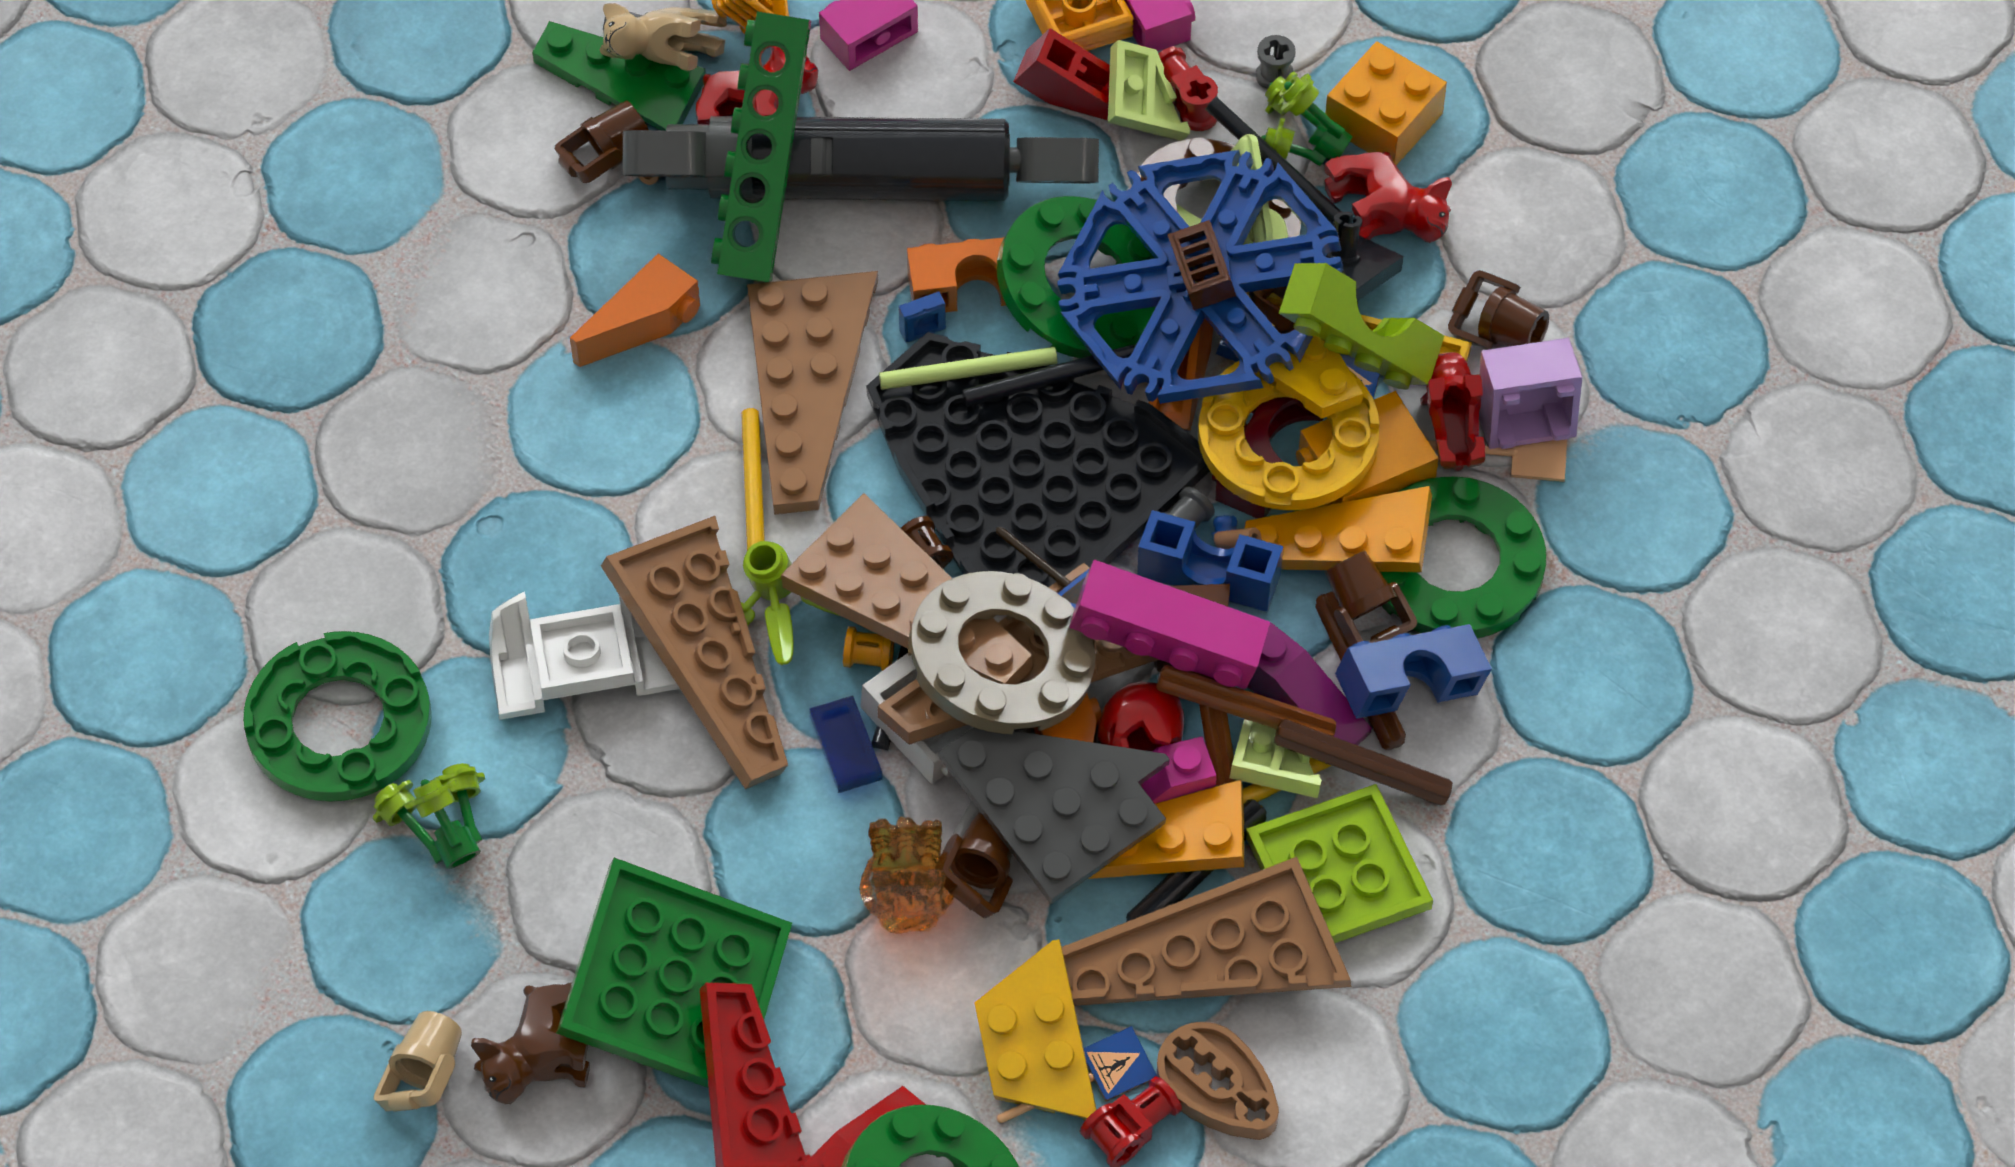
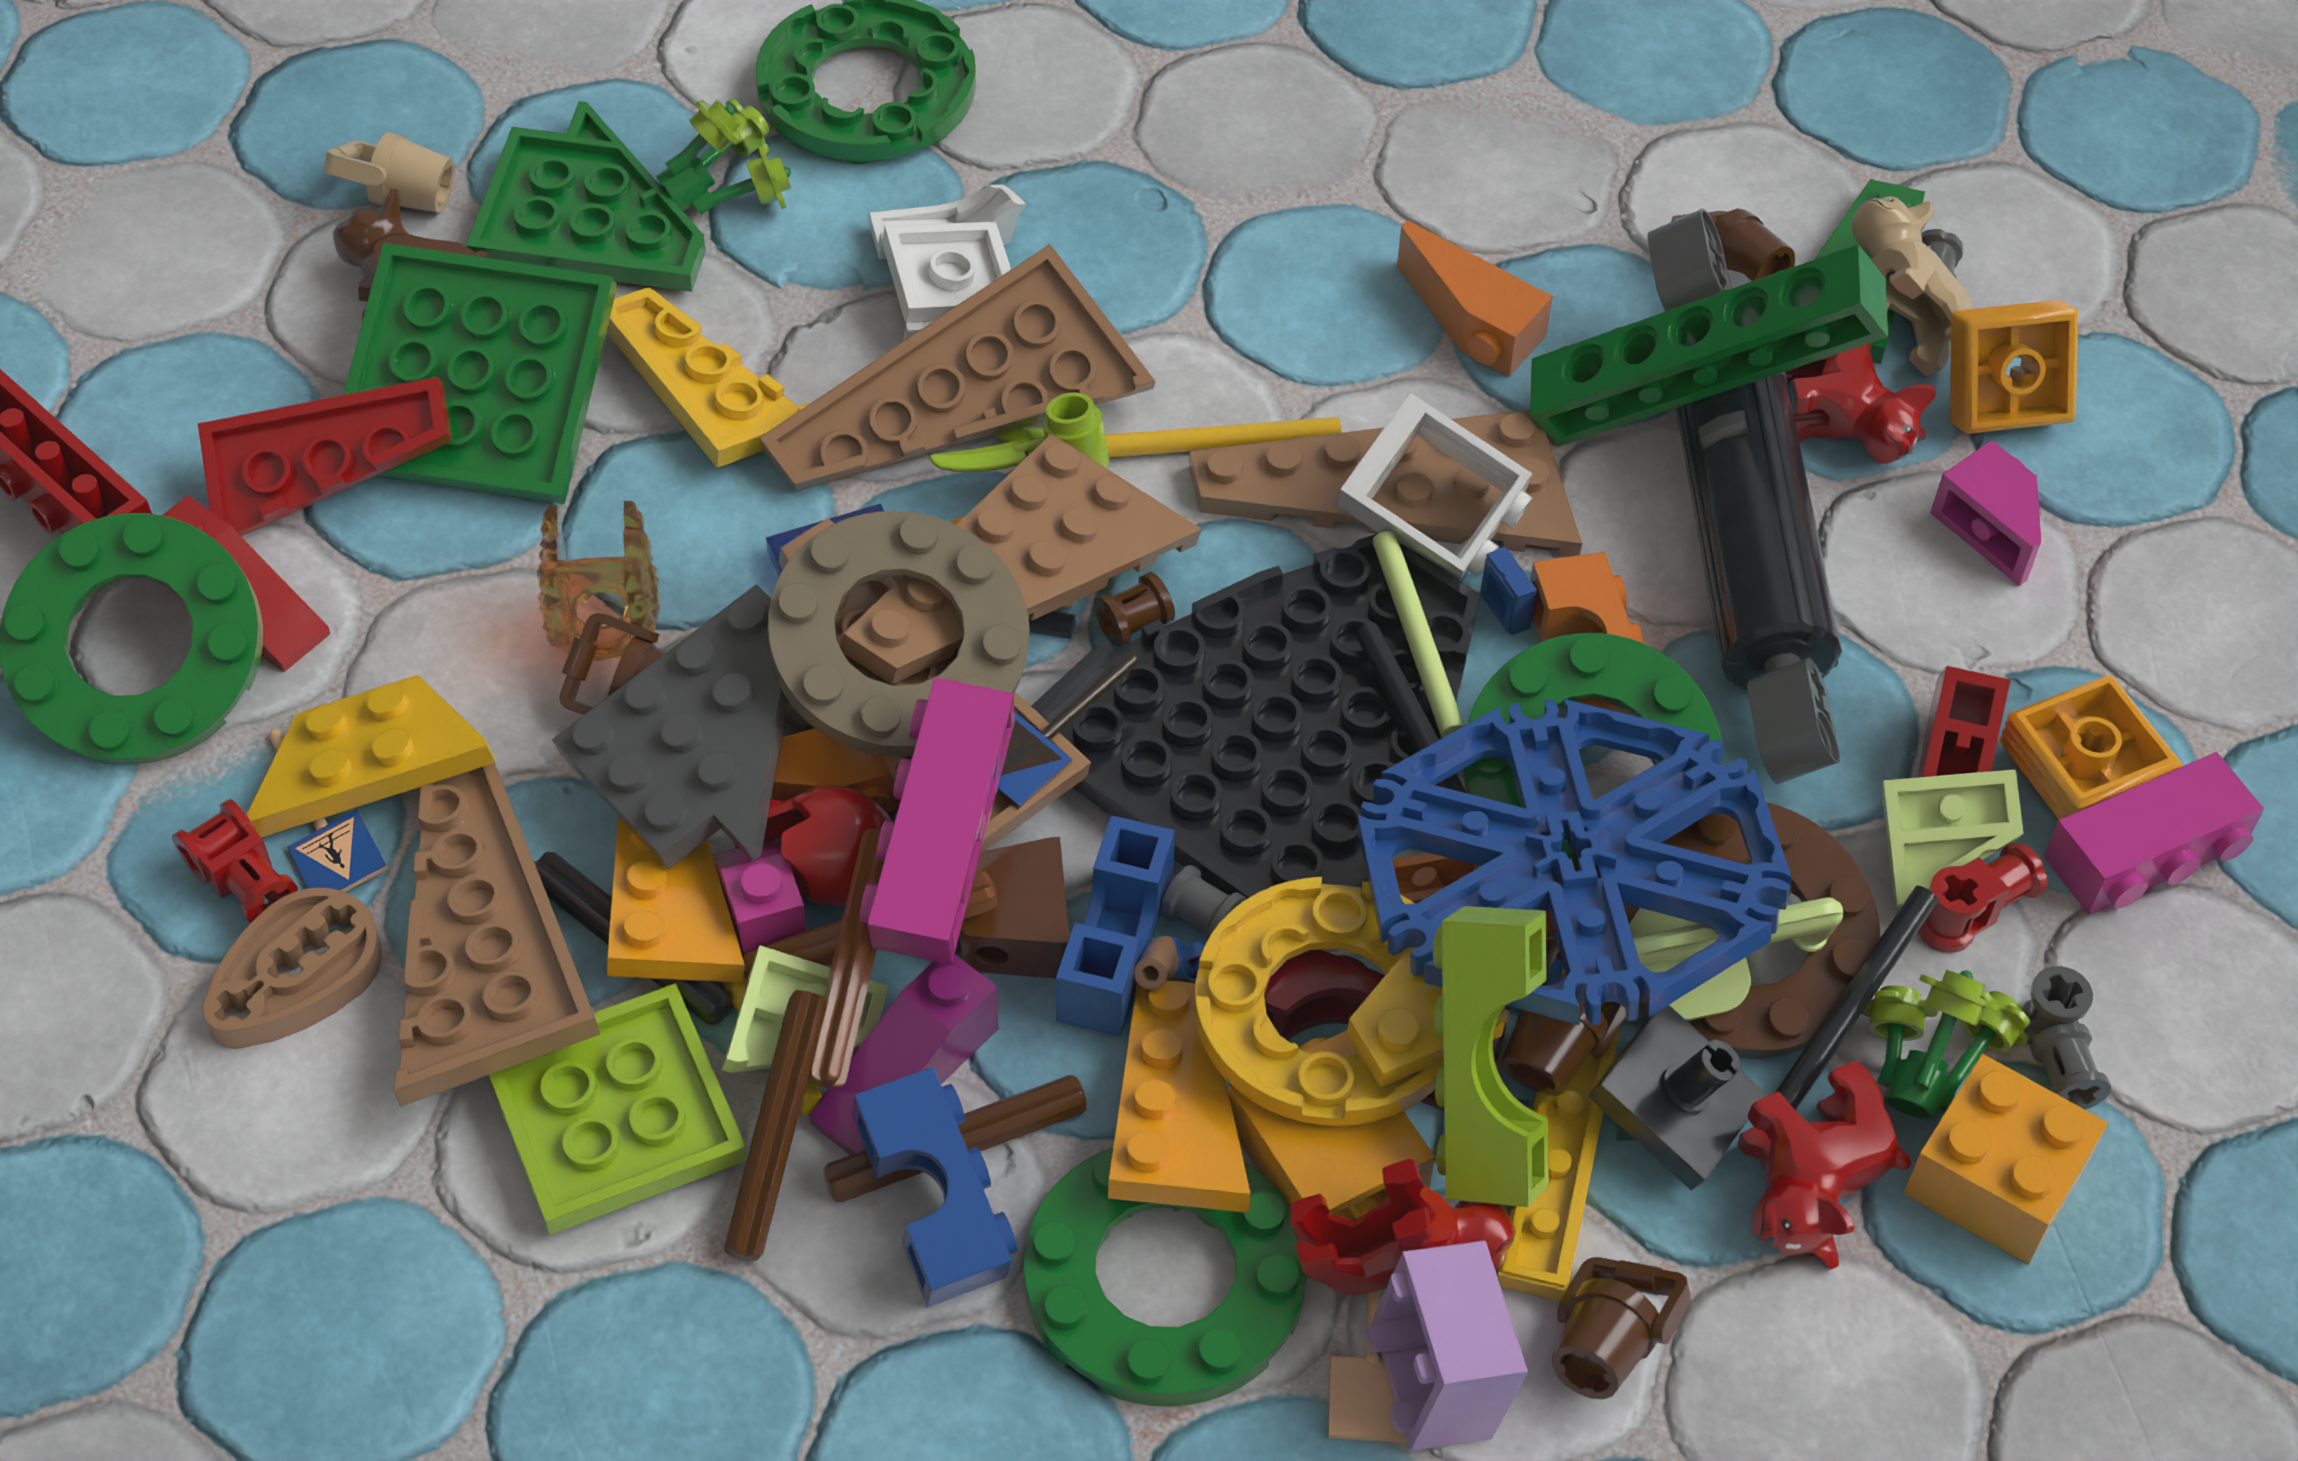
camera: 85 degrees right, 5 degrees down
reddish brown slope [1167,220,1236,311] -> none
reddish brown piece [1325,551,1417,646] -> none
none -> green wing [465,101,706,292]
none -> yellow wing [606,287,809,468]
none -> white window [1338,392,1533,582]
none -> dark grey bush [2030,1022,2111,1110]

